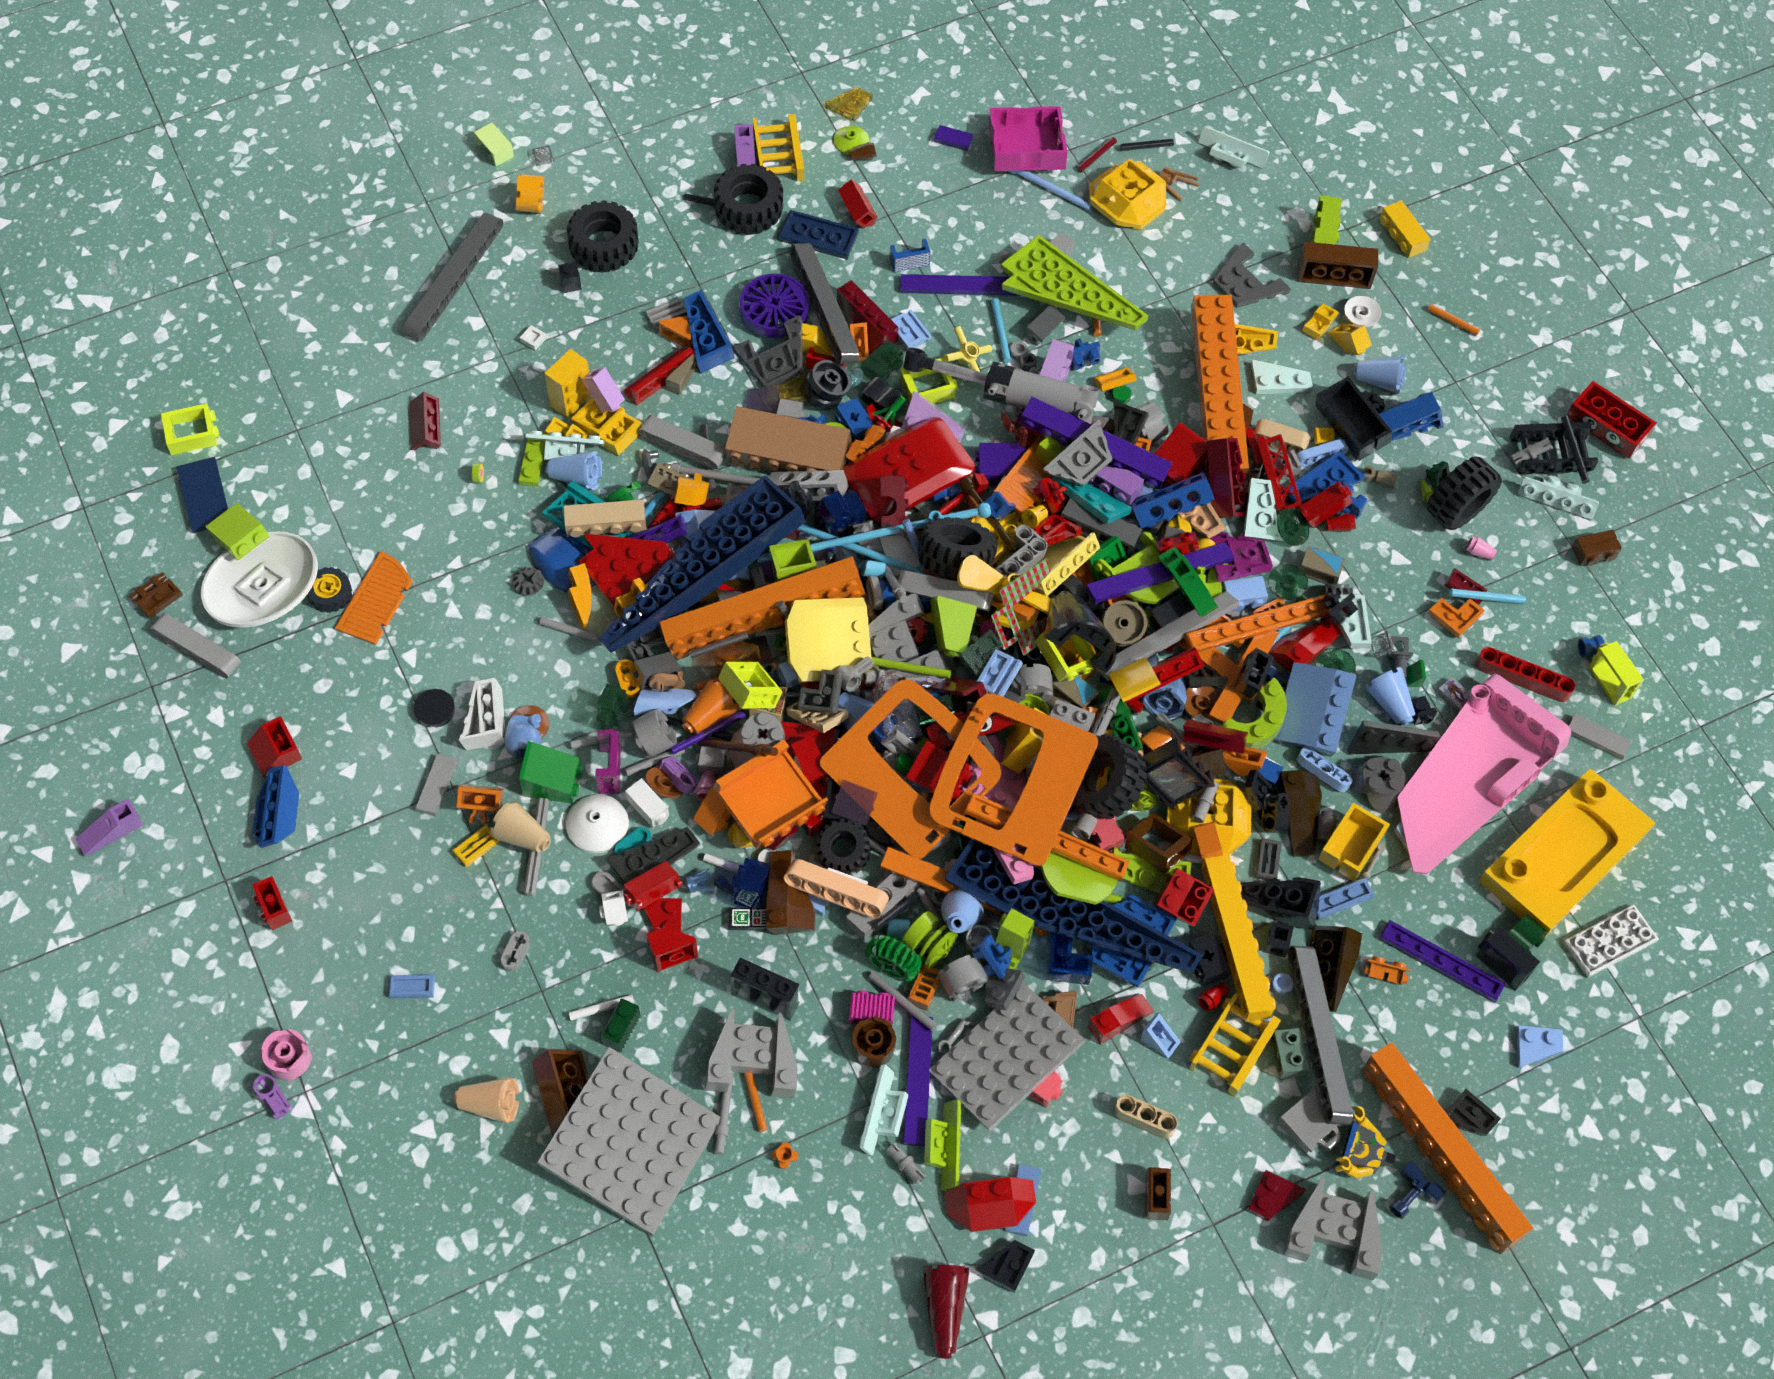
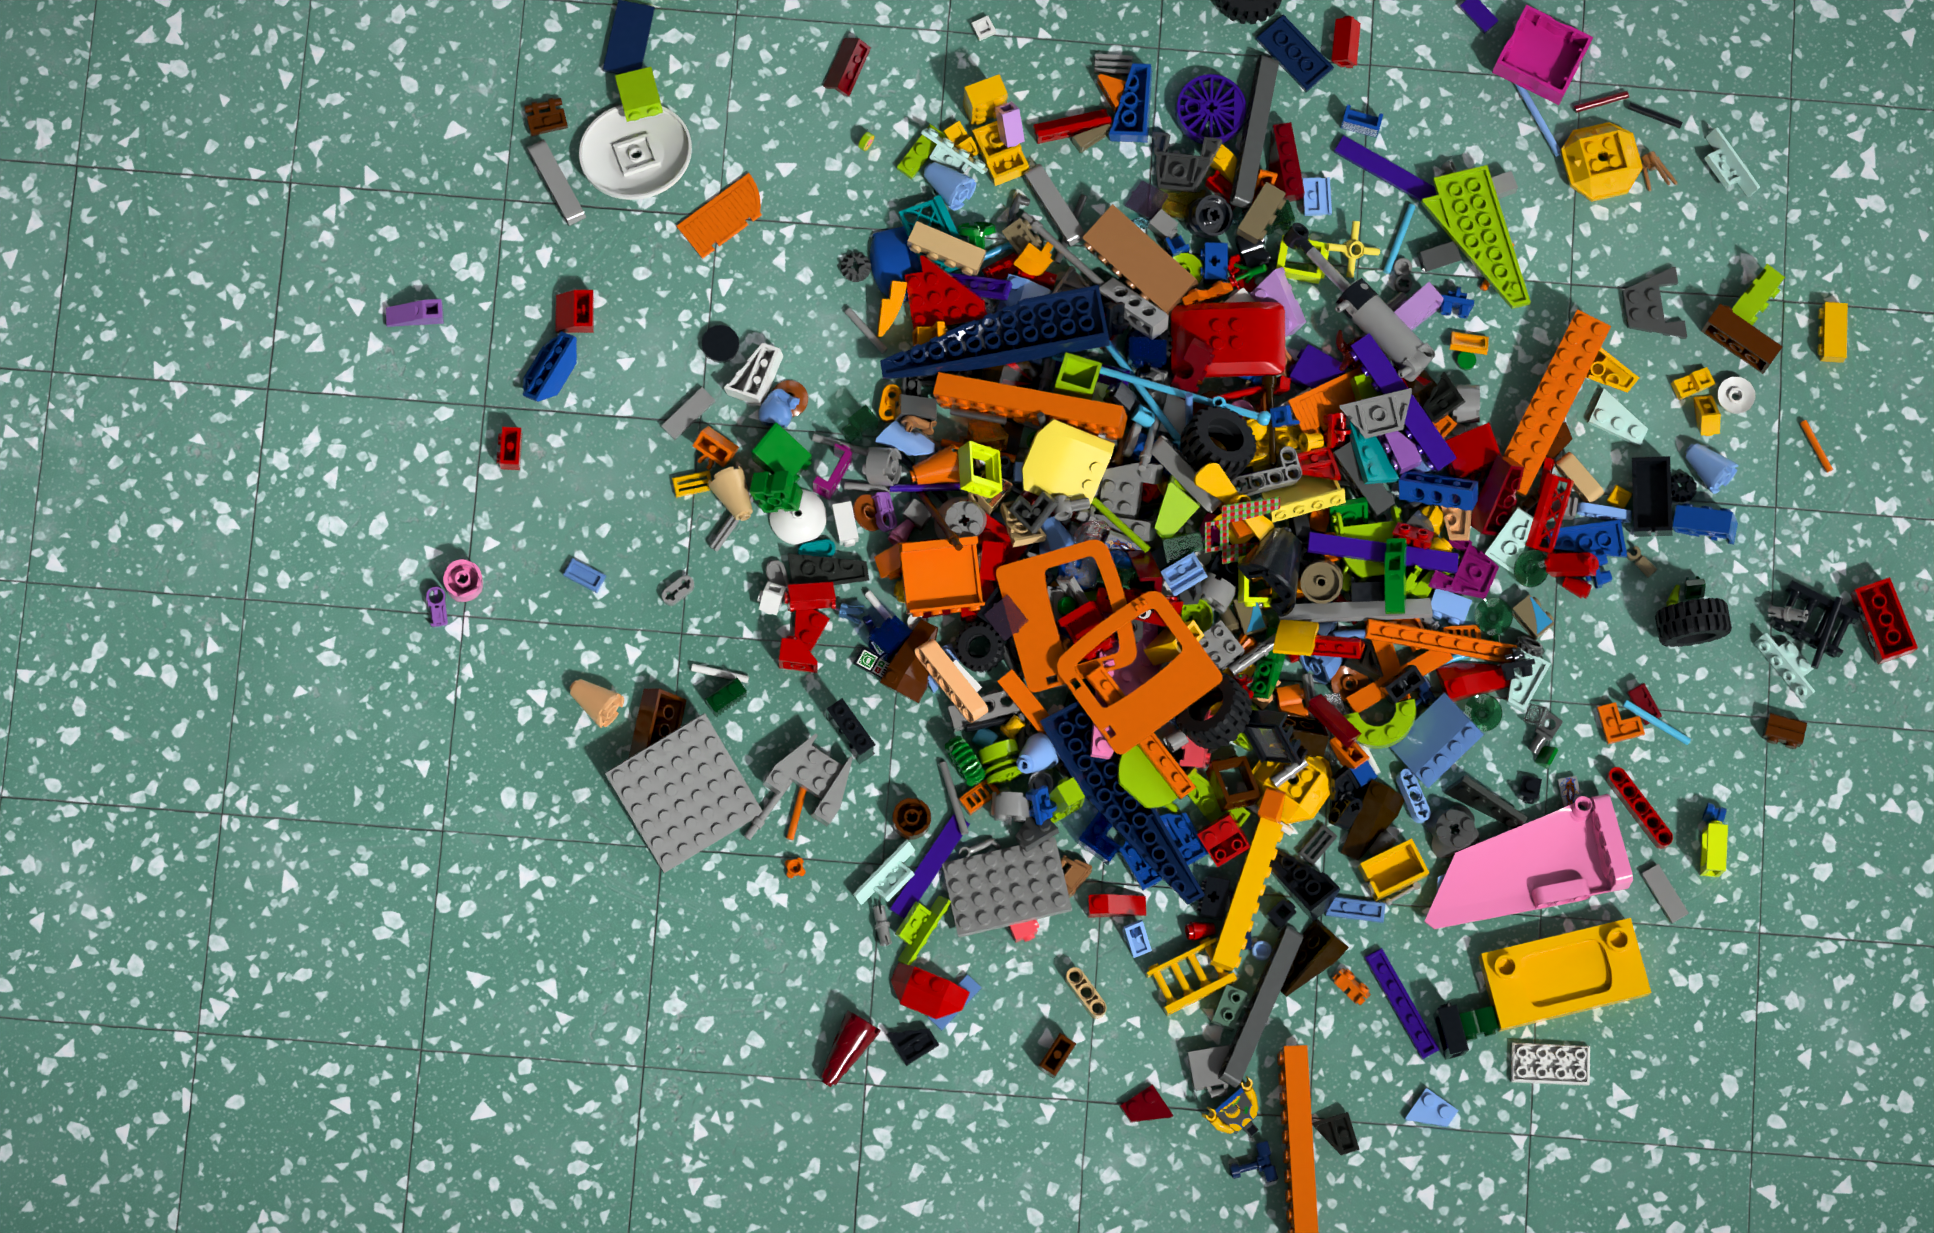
camera: 25 degrees right, 15 degrees up
black wheel [307,567,352,613] -> none
dark pink brick [849,990,895,1025] -> none
light grey wedge [1283,1177,1383,1281] -> none
light blue cone [1365,667,1415,726] -> none
bright pink cone [1465,536,1497,560] -> none
none -> green brick [750,470,803,513]
none -> yellow bush [1000,715,1026,739]
none -> dark tan brick [1236,182,1286,245]

